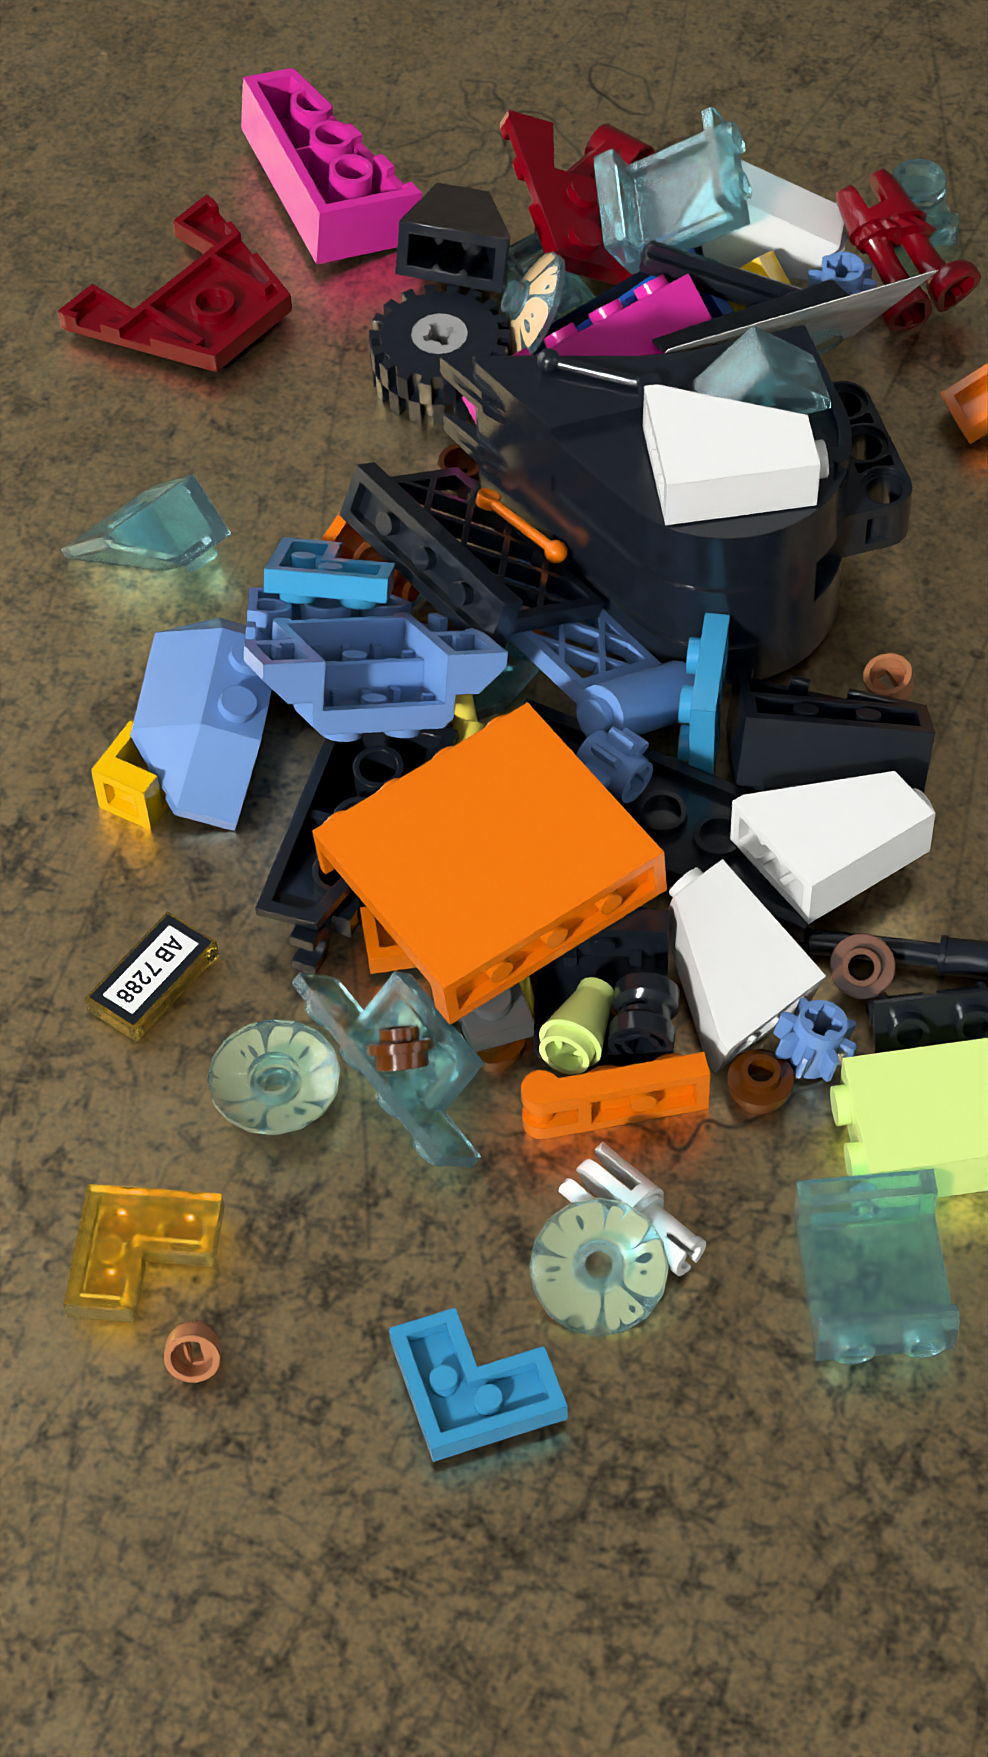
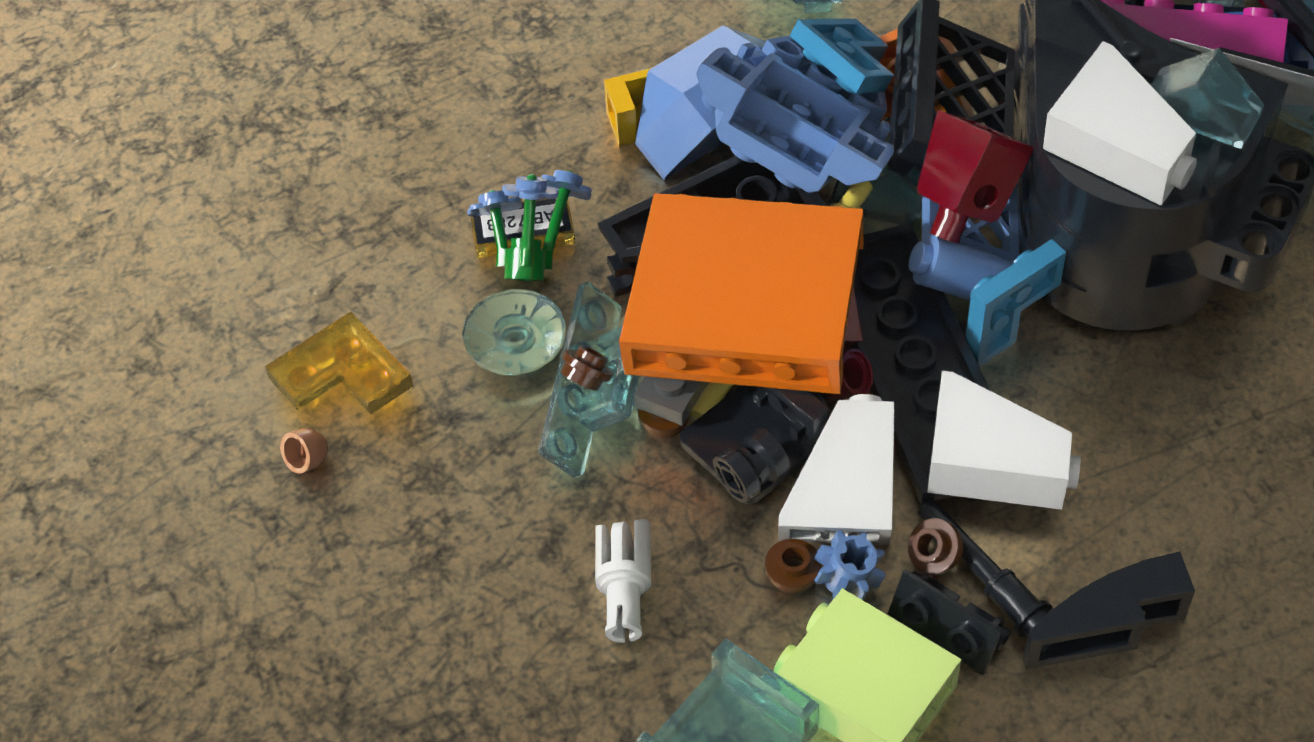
camera: 45 degrees right, 0 degrees up
dark azure plate [389,1307,568,1462] -> none
orange hinge [475,488,568,564] -> none
orange plate [521,1052,710,1139] -> none
clear light blue dish [529,1197,669,1337] -> none
yellowish green cone [539,977,614,1075] -> none
medium blue gear [576,726,653,803] -> none
black wedge [725,663,935,793] -> none
nougat hinge [863,653,914,700] -> none
none -> plant [467,170,592,281]
none -> dark red torso [917,110,1033,243]

